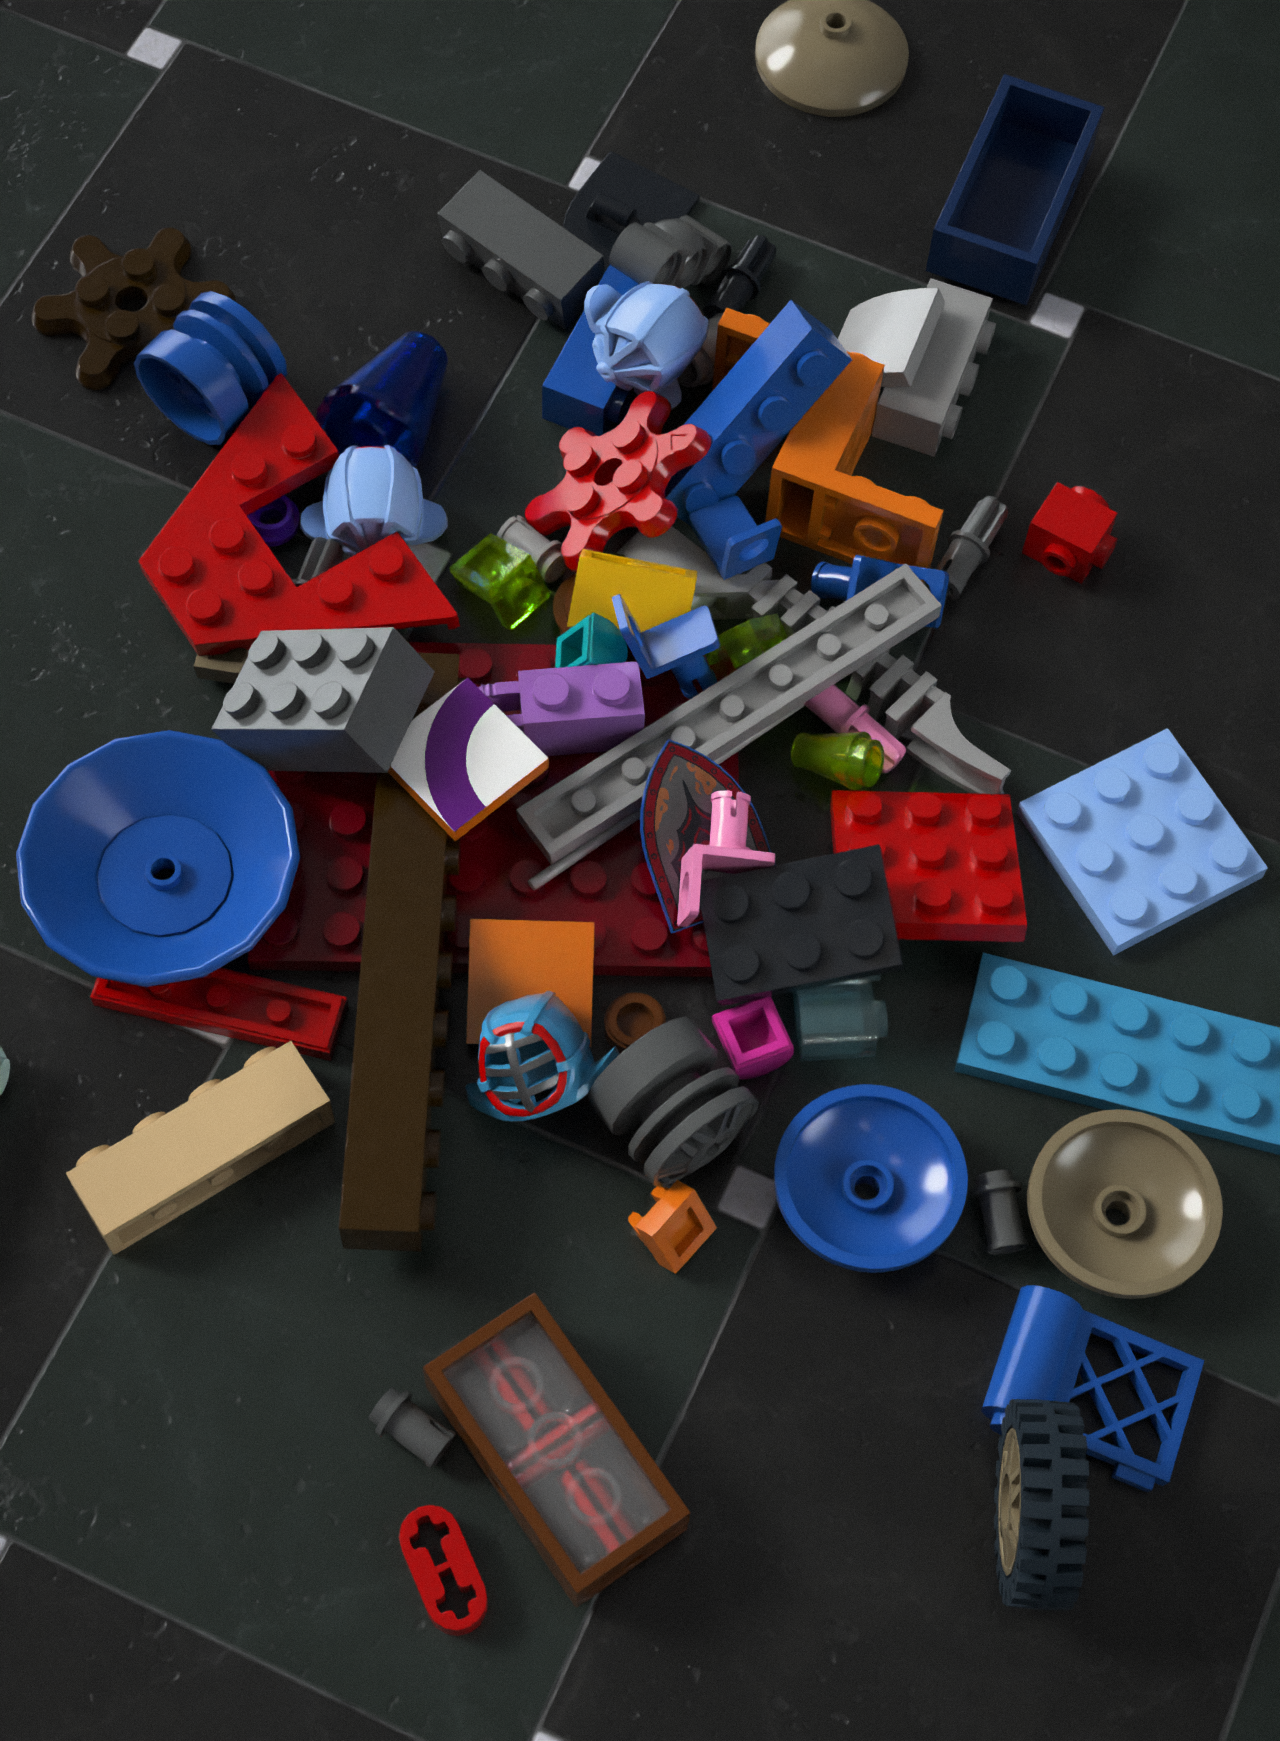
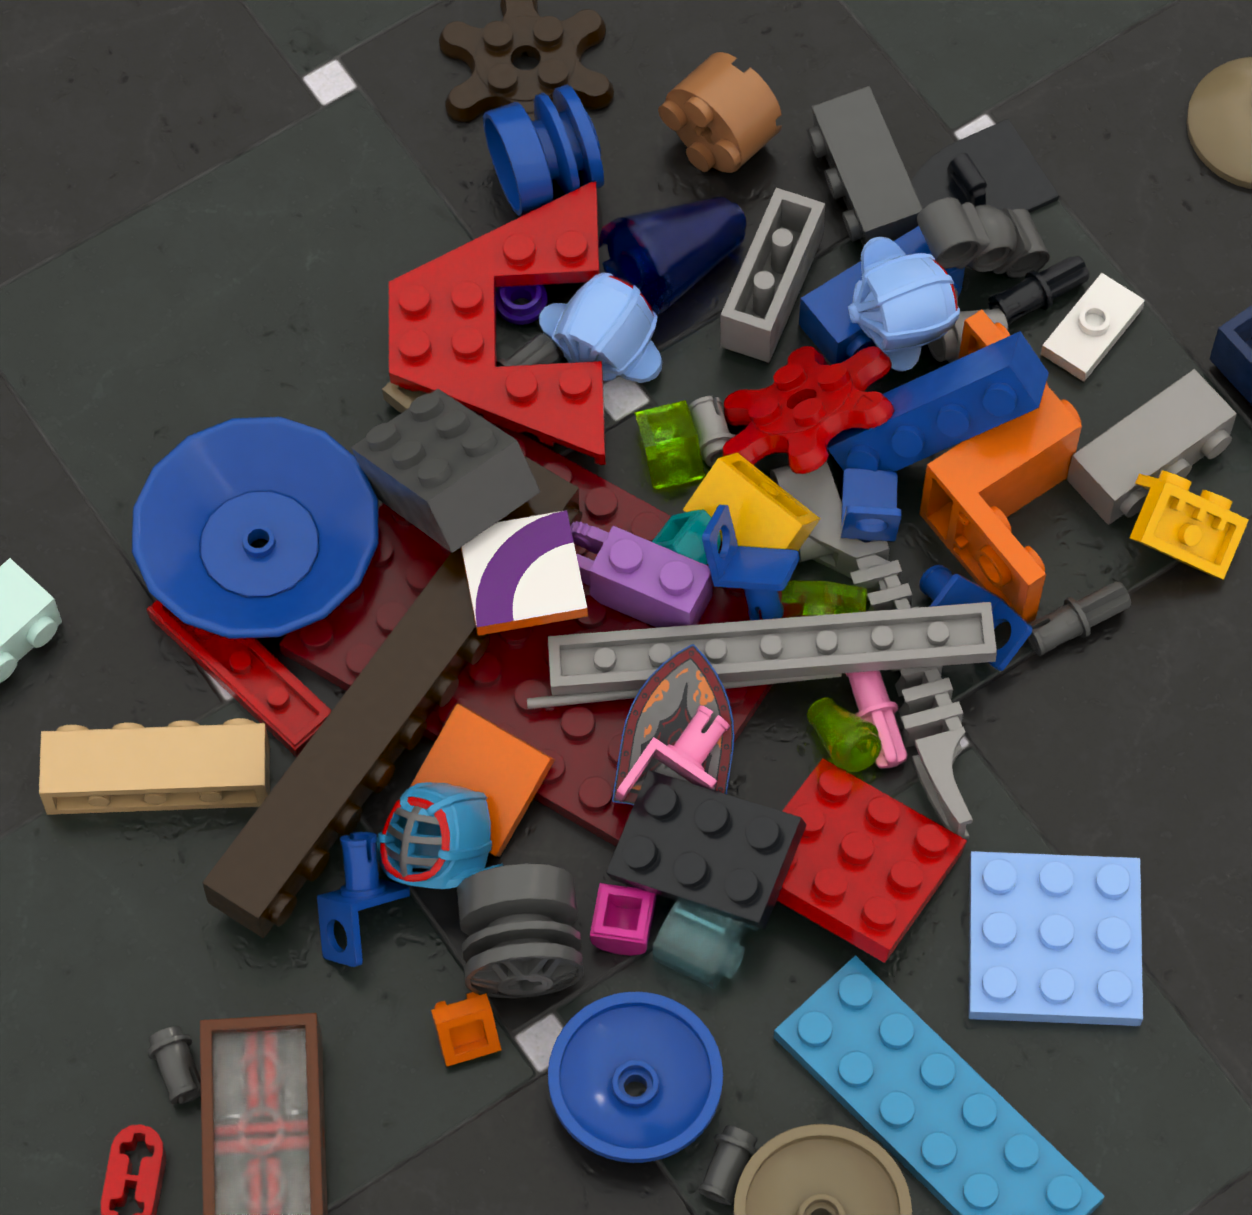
camera: 35 degrees right, 0 degrees up
reddish brown tile [604,992,666,1054] -> none
slope [838,288,945,387] -> none
red brick [1022,482,1118,584] -> none
none -> blue bracket [317,832,410,967]
none -> medium nougat brick [658,52,782,173]
none -> light grey brick [720,188,825,363]
none -> white plate [1041,273,1145,382]
none -> yellow bracket [1129,470,1249,580]

